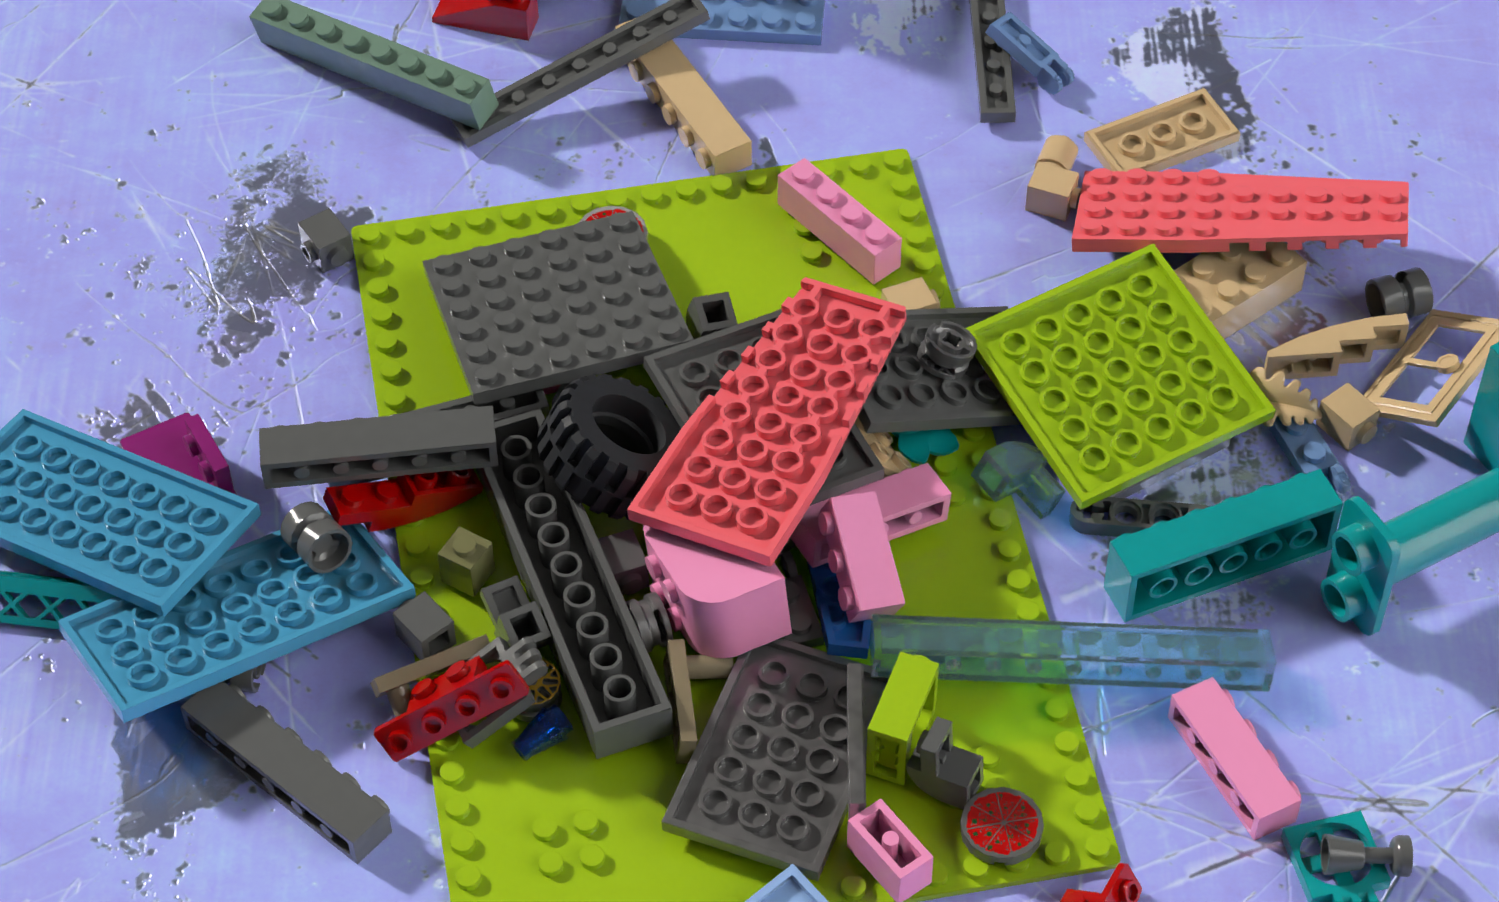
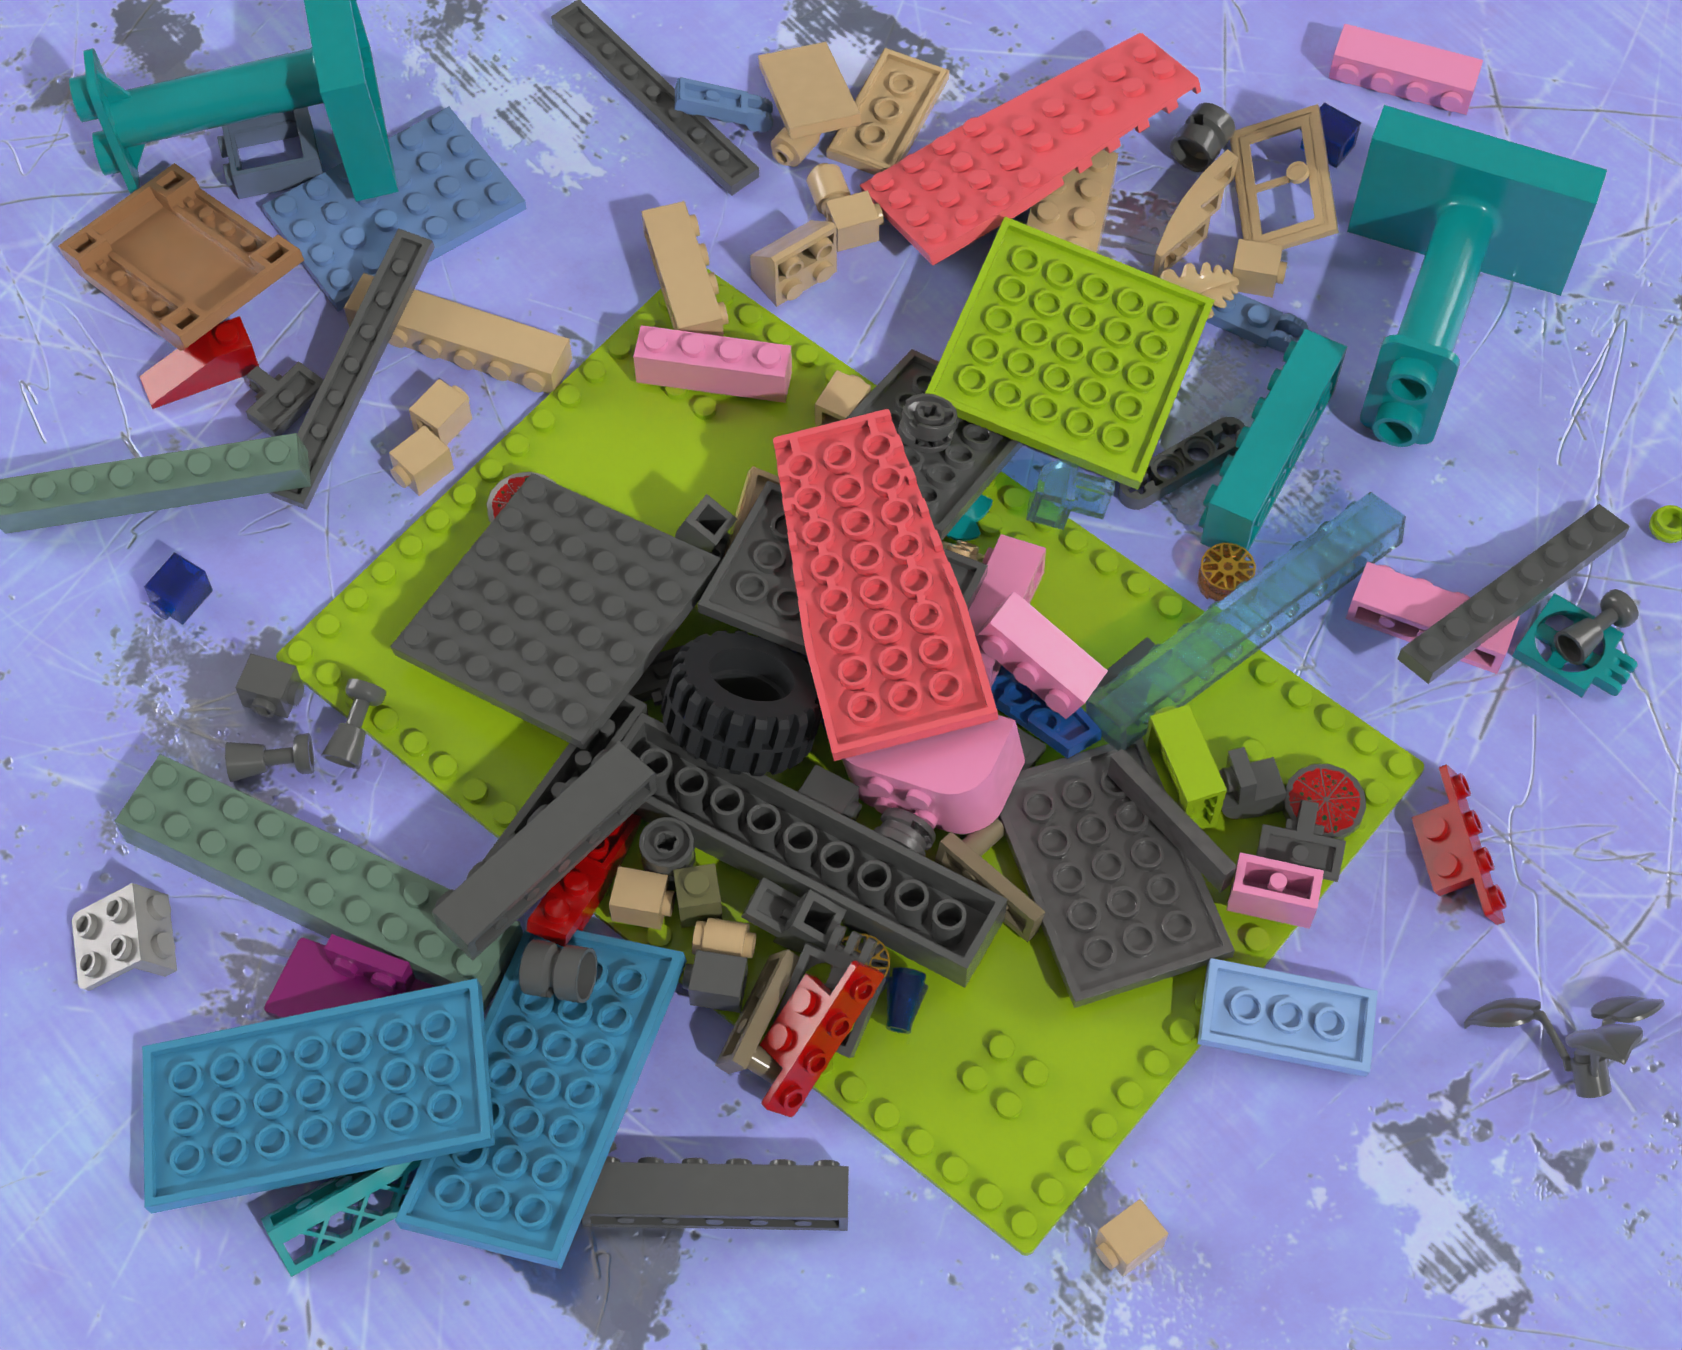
camera: 40 degrees left, 10 degrees up
none -> light grey bracket [72,883,177,991]
none -> sand green brick [115,754,523,1012]
none -> clear blue brick [144,552,213,625]
none -> dark grey piece [225,733,314,782]
none -> dark grey hinge [246,361,323,437]
none -> dark grey piece [321,678,387,769]
none -> tan brick [389,425,454,496]
none -> tan brick [409,379,472,446]
none -> tan brick [609,866,676,930]
none -> dark grey wheel [639,817,697,891]
none -> tan brick [641,201,729,336]
none -> tan brick [692,918,756,958]
none -> tan slope [750,220,837,307]
none -> tan tile [758,42,861,139]
none -> tan brick [771,126,822,167]
none -> clear orange wheel [1197,543,1256,606]
none -> dark grey hinge [1256,799,1346,882]
none -> dark grey plate [1397,504,1630,684]

